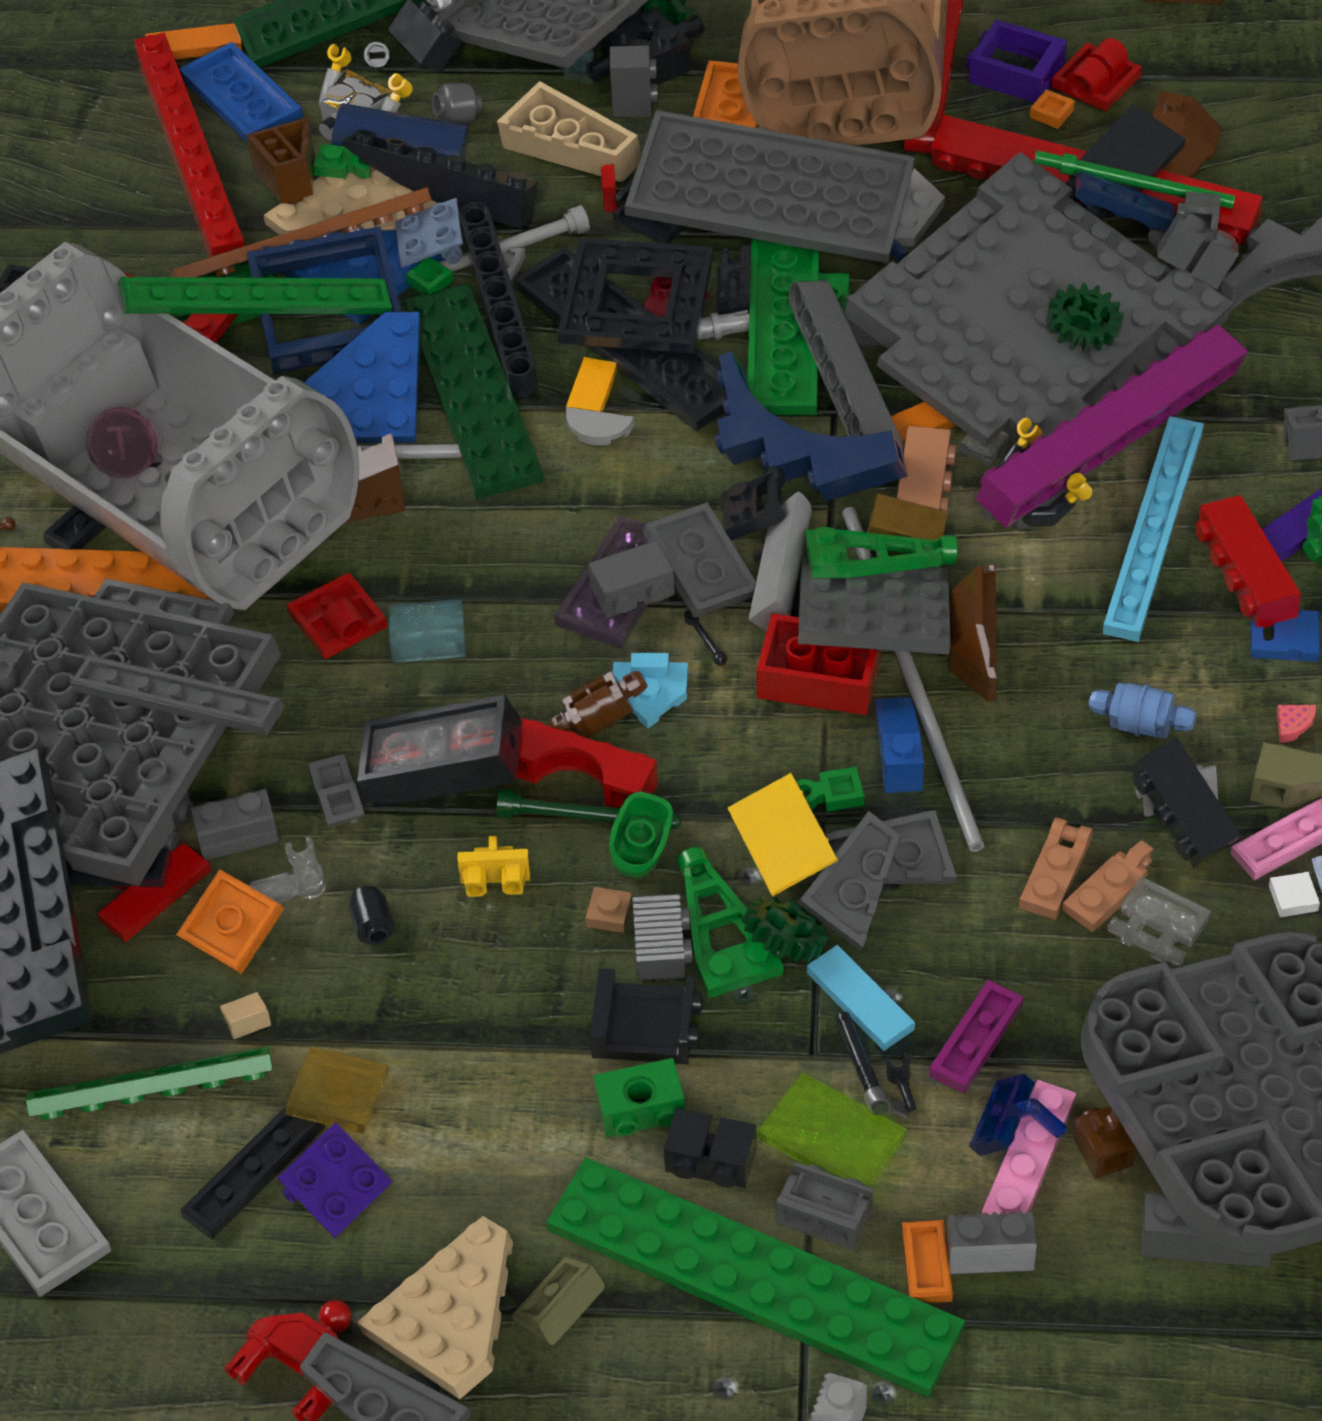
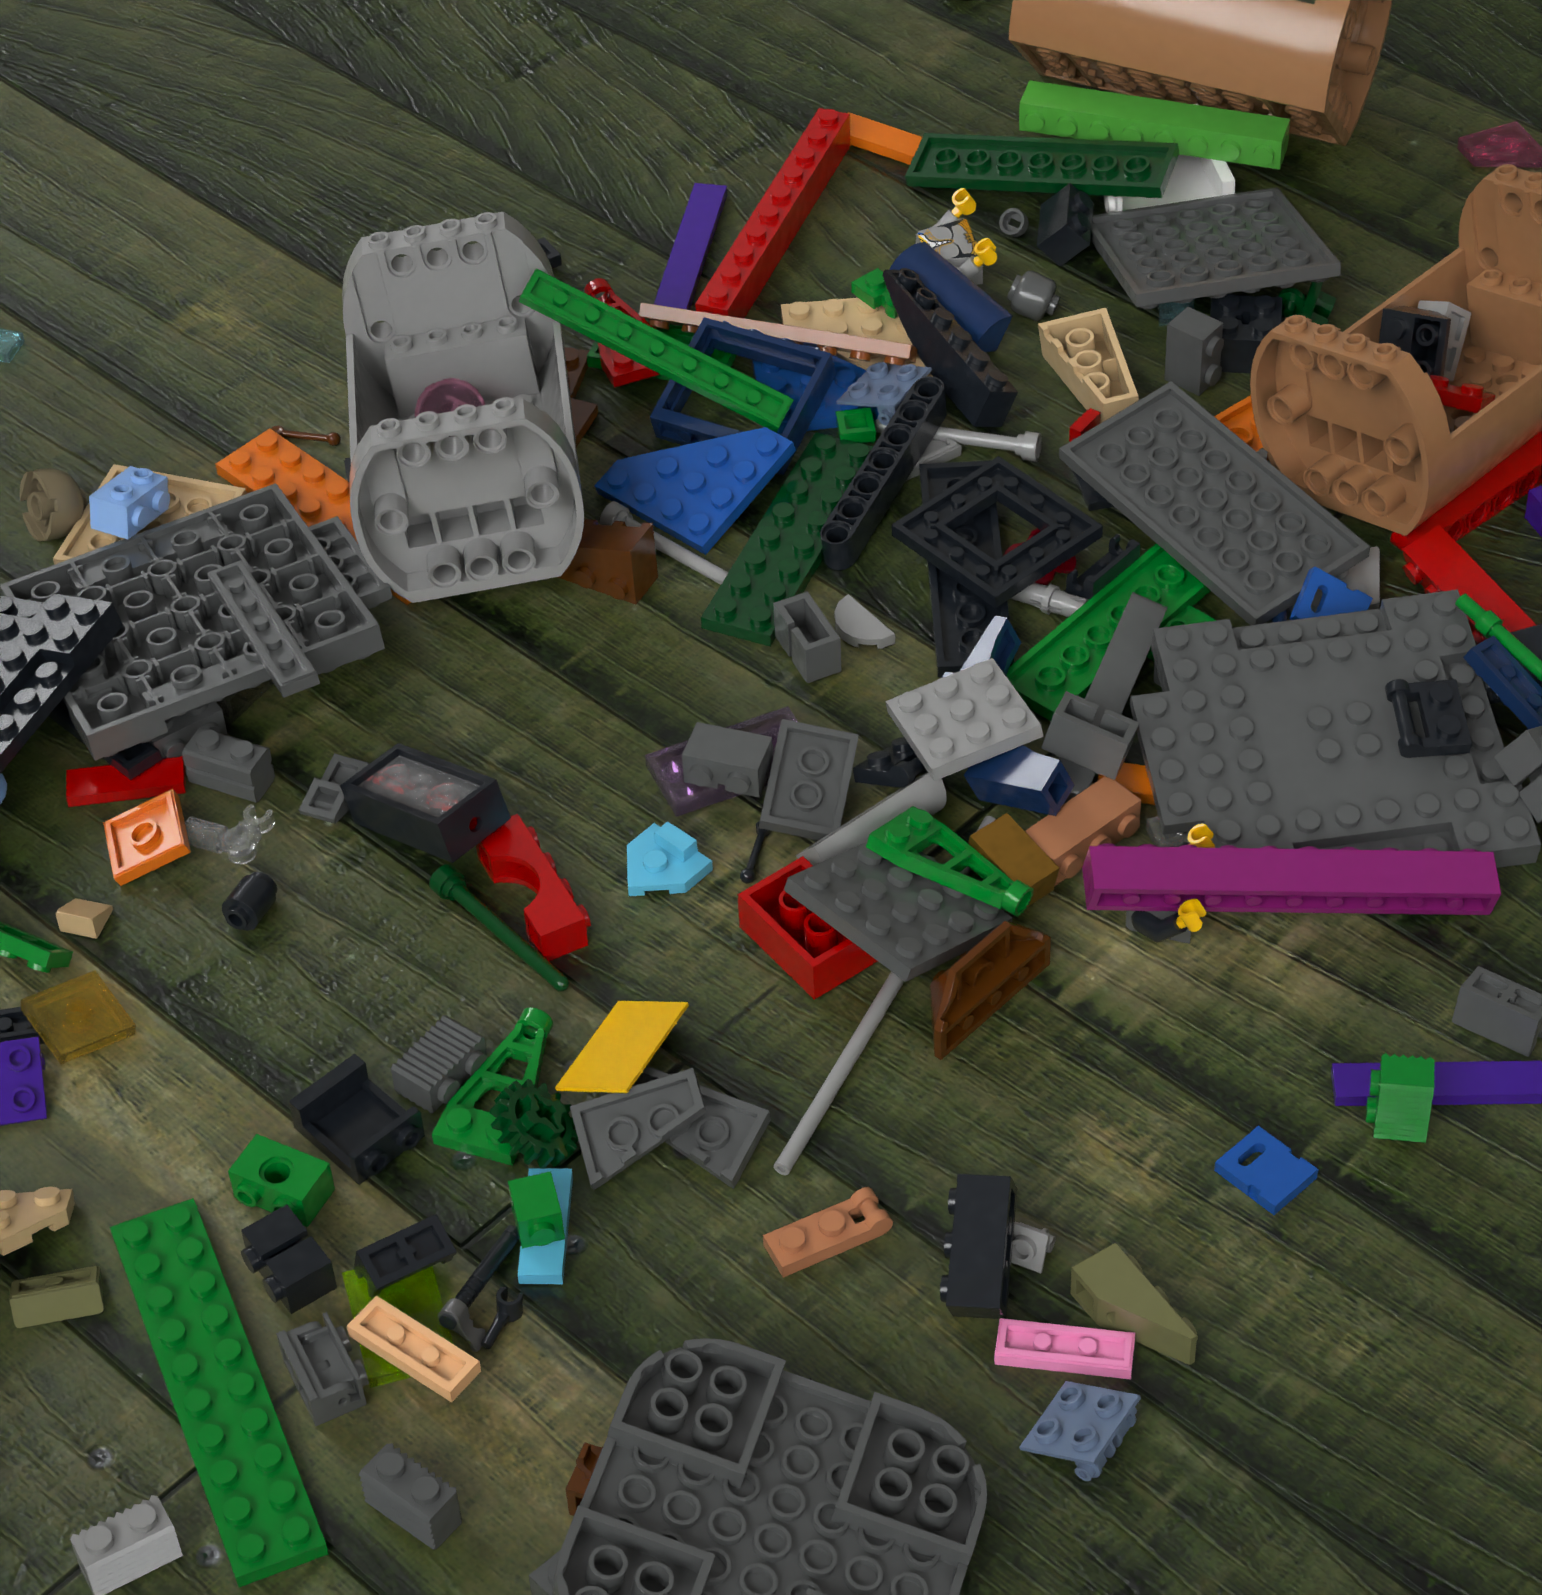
camera: 40 degrees right, 5 degrees down
blue plate [179,42,303,144] -> none
reddish brown wedge [246,117,315,204] -> none
red plate [286,572,388,660] -> none
clear light blue hinge [388,599,466,662] -> none
yellow hips [458,836,530,897] -> none
reddish brown piece [548,671,648,738] -> none
light orange tile [566,357,618,412] -> none
medium nougat plate [585,887,633,933] -> none
green piece [609,792,673,879] -> none
green plate [796,767,864,812] -> none
blue slope [874,697,924,793] -> none
orange tile [902,1220,953,1303] -> none
magenta plate [929,980,1024,1094] -> none
clear blue plate [969,1074,1067,1156] -> none
bright pink plate [981,1080,1077,1215] -> none
dark green gear [1046,283,1124,353] -> none
nougat hinge [1062,840,1154,932] -> none
medium blue piece [1089,682,1197,738] -> none
medium azure plate [1103,416,1204,642] -> none
clear plate [1108,877,1211,966] -> none
red brick [1195,495,1301,628] -> none
white tile [1269,872,1320,917] -> none
coral tile [1276,705,1316,743] -> none
none -> light nougat plate [347,1295,481,1403]
none -> black hinge [354,1214,457,1298]
none -> green brick [508,1171,565,1249]
none -> dark purple tile [654,183,727,310]
none -> dark grey piece [773,591,841,683]
none -> light grey plate [886,658,1043,781]
none -> dark grey piece [1041,691,1140,780]
none -> blue piece [1289,567,1373,620]
none -> black plate [1385,679,1472,758]

